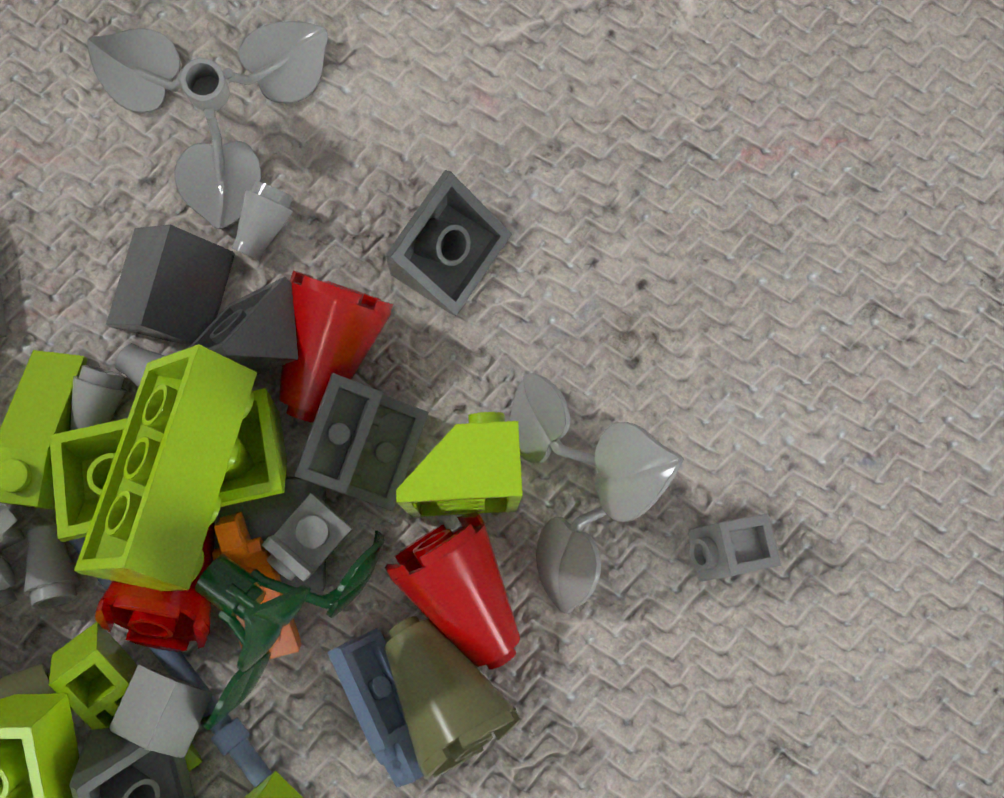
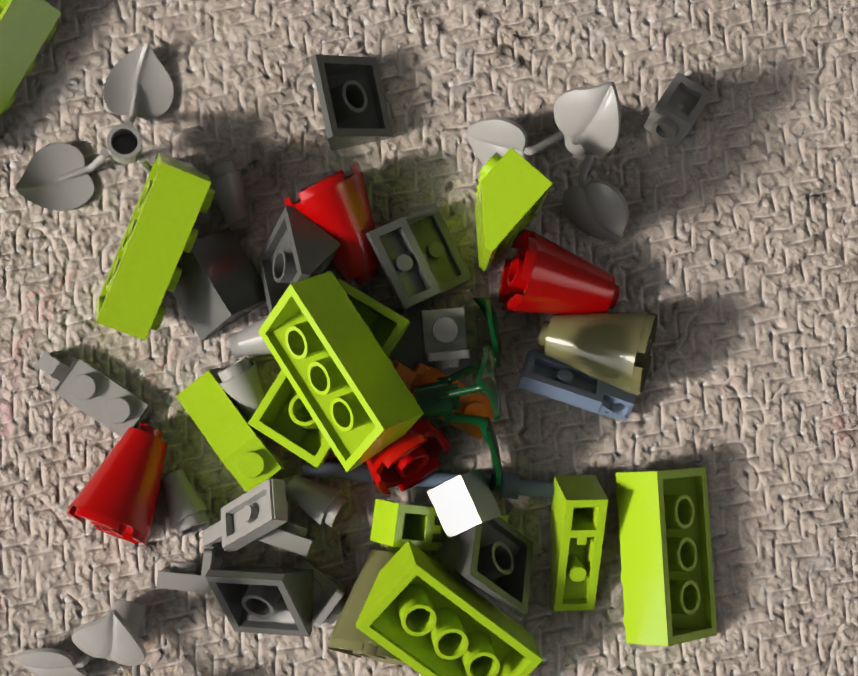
camera: 45 degrees left, 5 degrees up
none -> lime slope [96,151,215,341]

